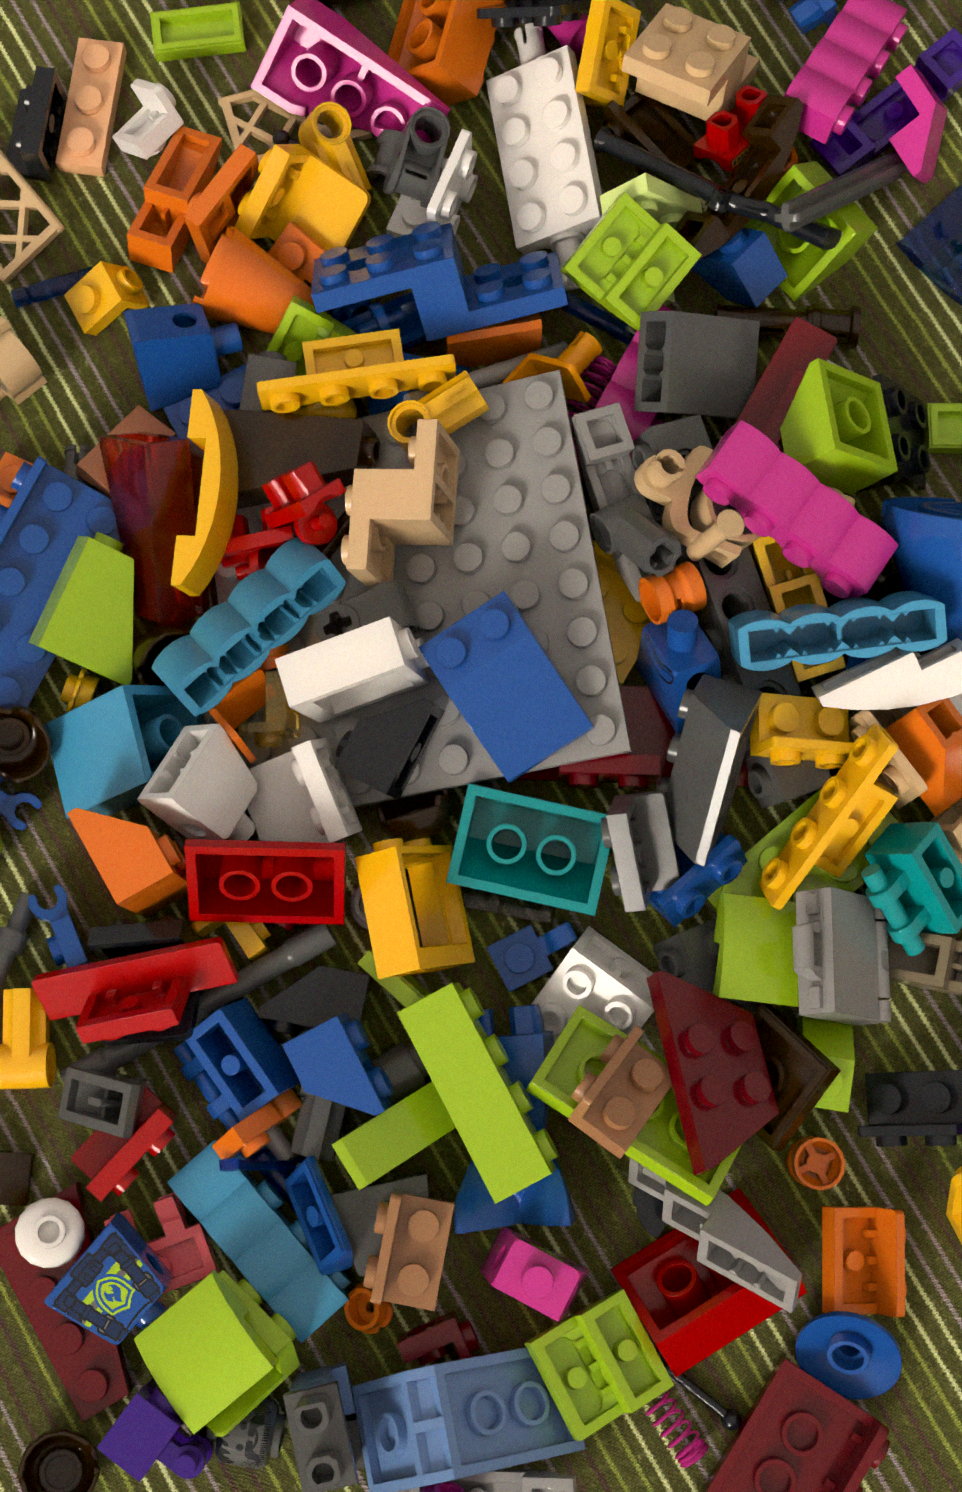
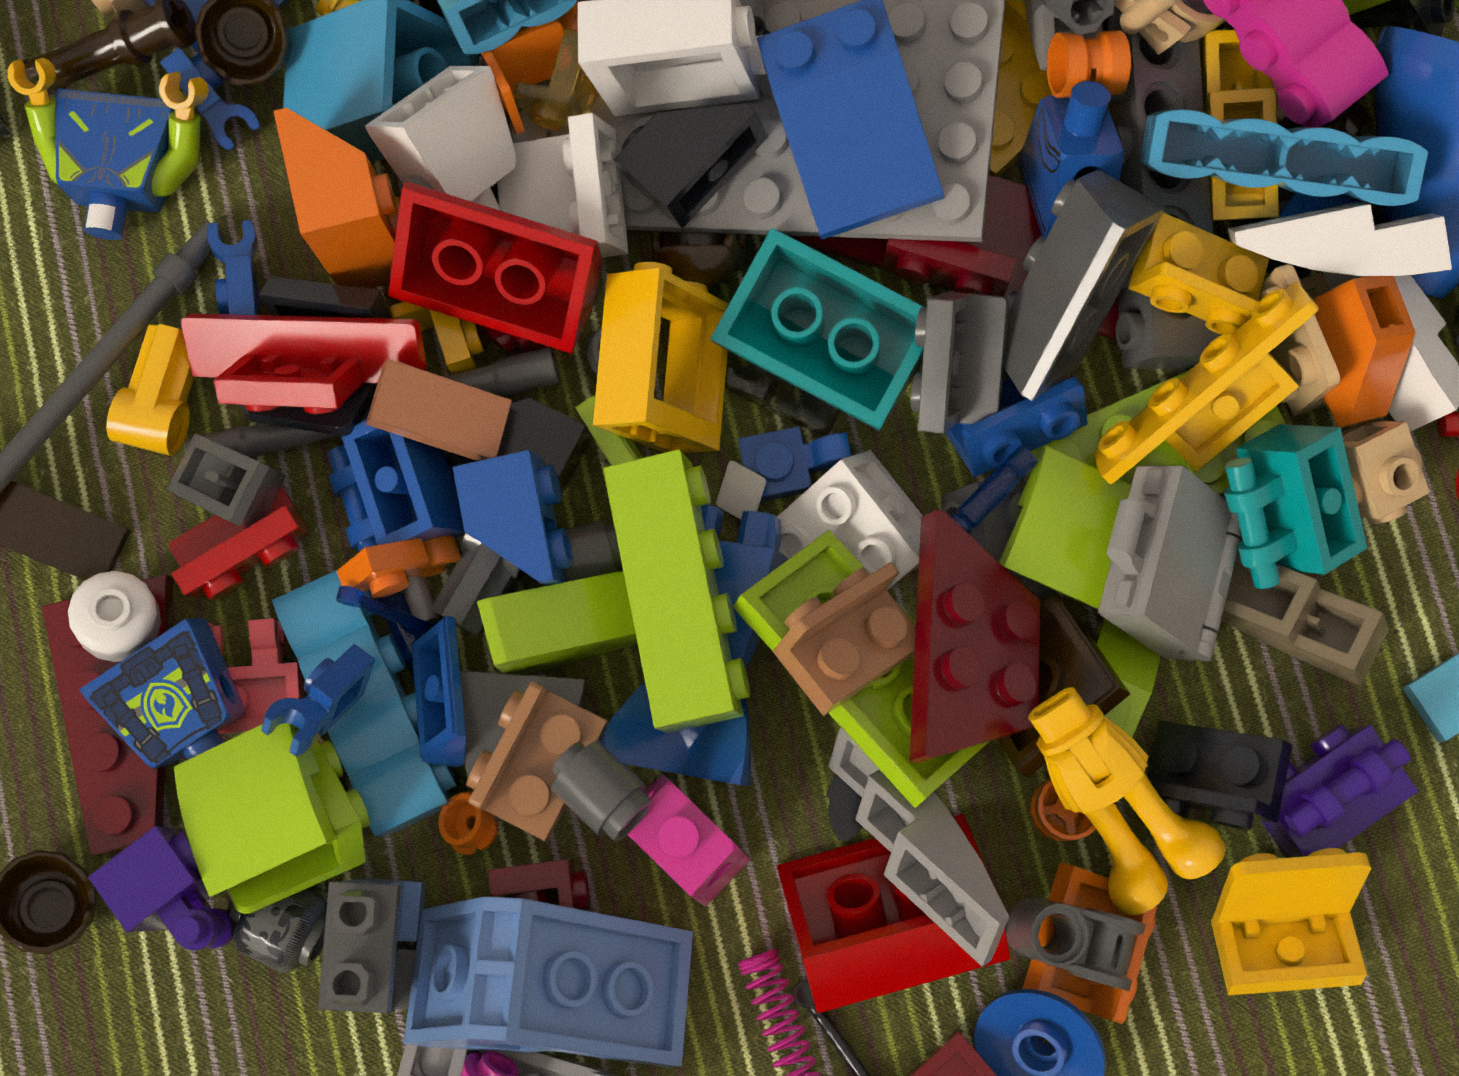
camera: 20 degrees right, 0 degrees up
lime slope [524,1289,674,1441] -> none
none -> blue plate [261,643,375,756]
none -> nougat tile [366,358,512,461]
none -> dark grey brick [551,740,653,842]
none -> white sticker [716,461,766,519]
none -> clear blue wheel [950,445,1038,534]
none -> dark grey piece [1005,897,1146,991]
none -> yellow piece [1028,687,1226,916]

